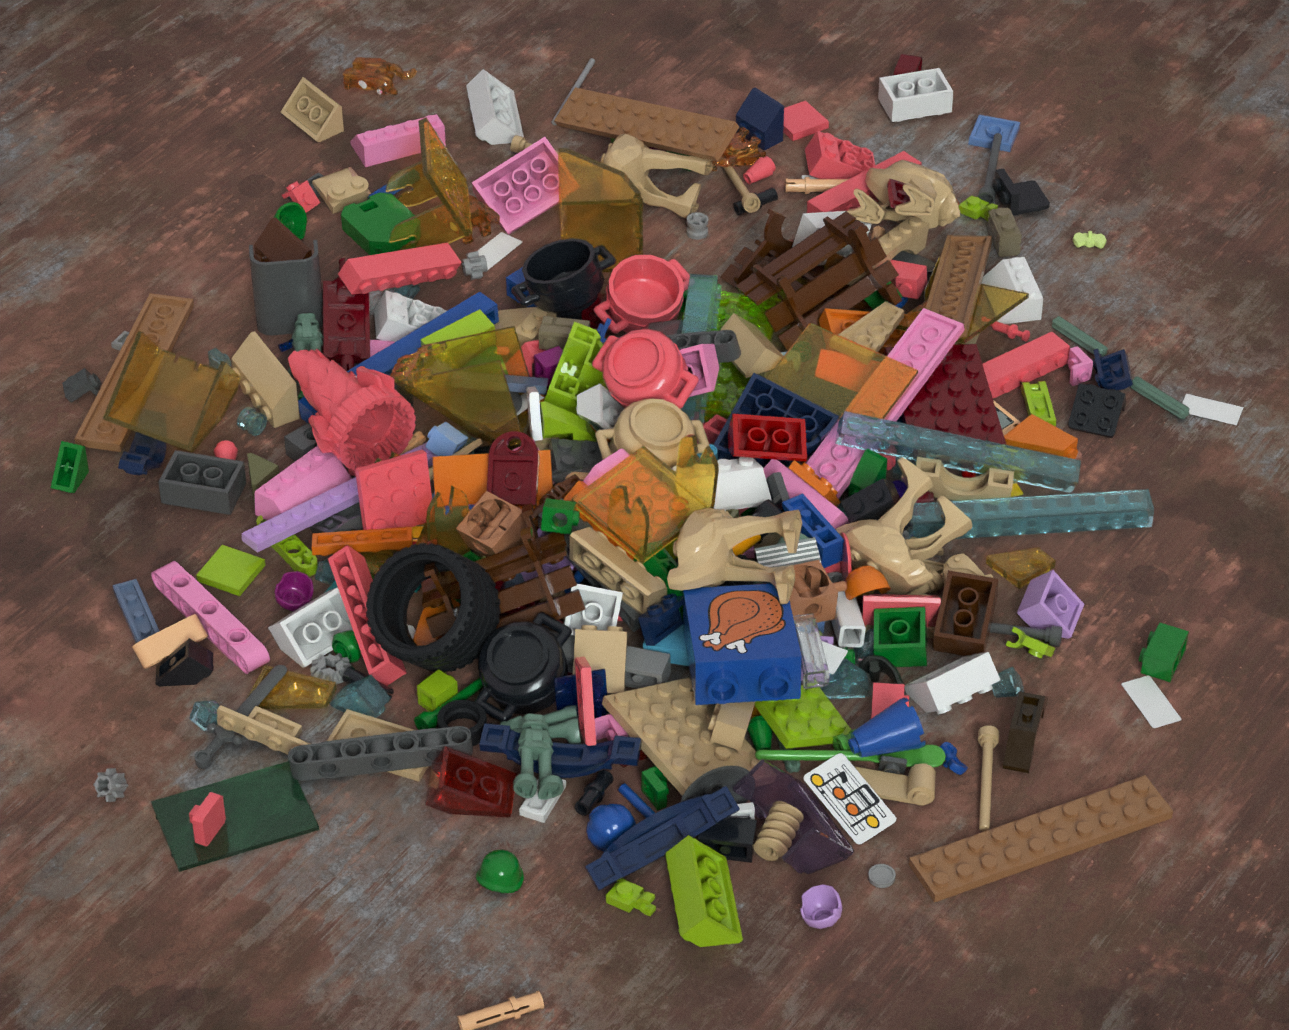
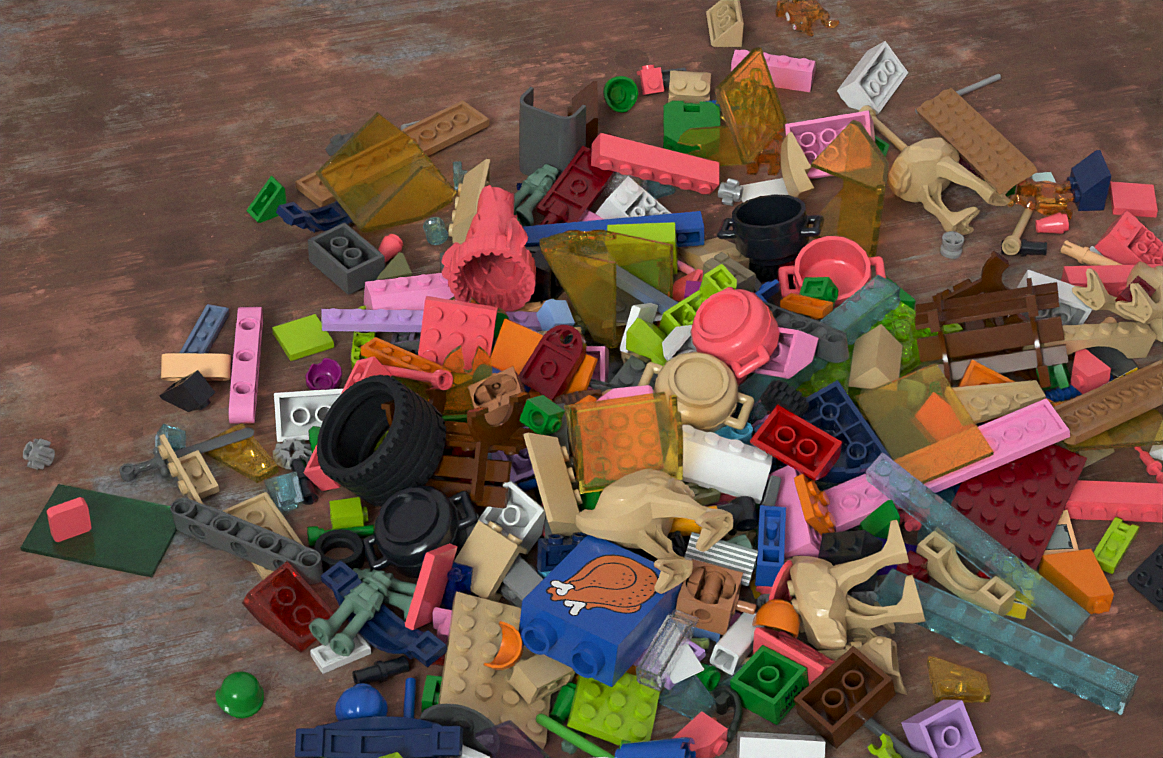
camera: 35 degrees right, 0 degrees up
none -> coral piece [383,365,453,390]
none -> orange helmet [483,621,524,670]
none -> black tyre [760,380,809,418]
none -> orange plate [780,293,833,320]
none -> tan slope [781,132,814,200]
none -> green bracket [799,277,839,307]

